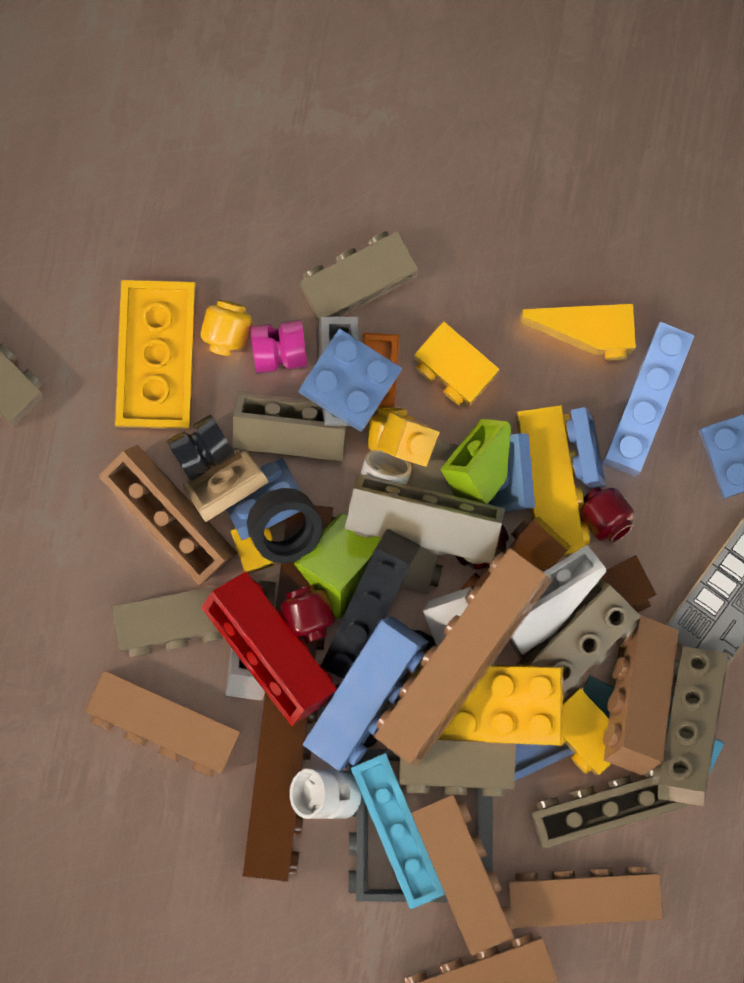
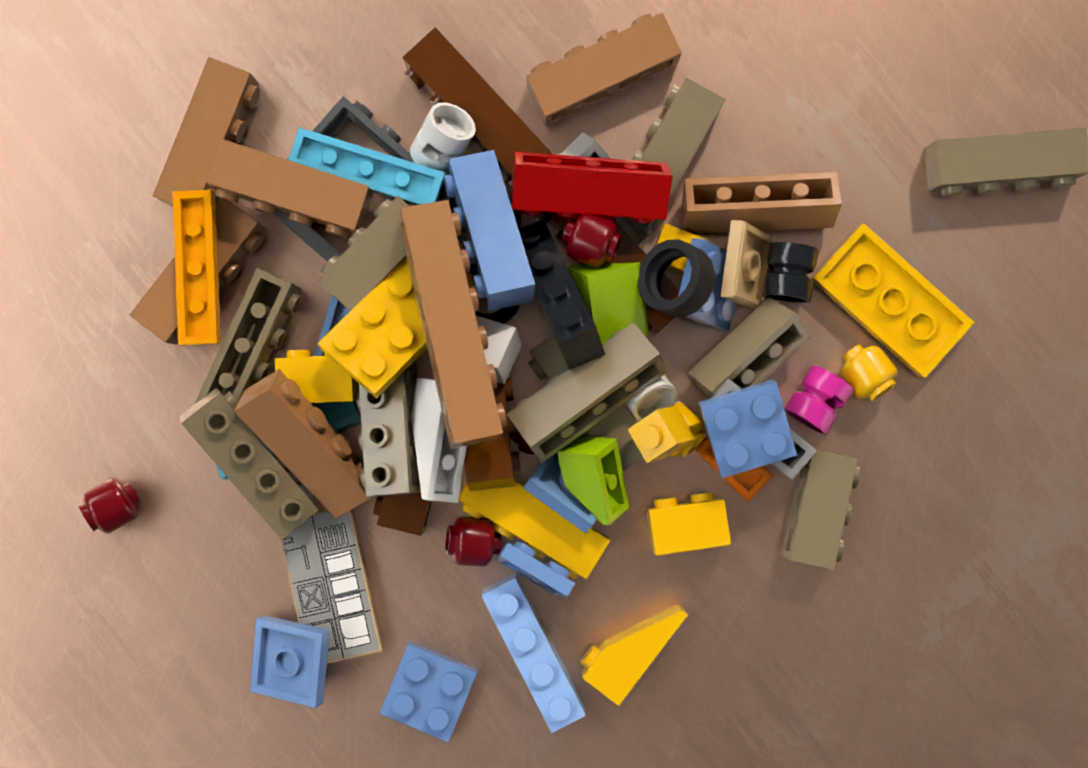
camera: 135 degrees right, 5 degrees up
none -> light orange plate [172,190,221,346]

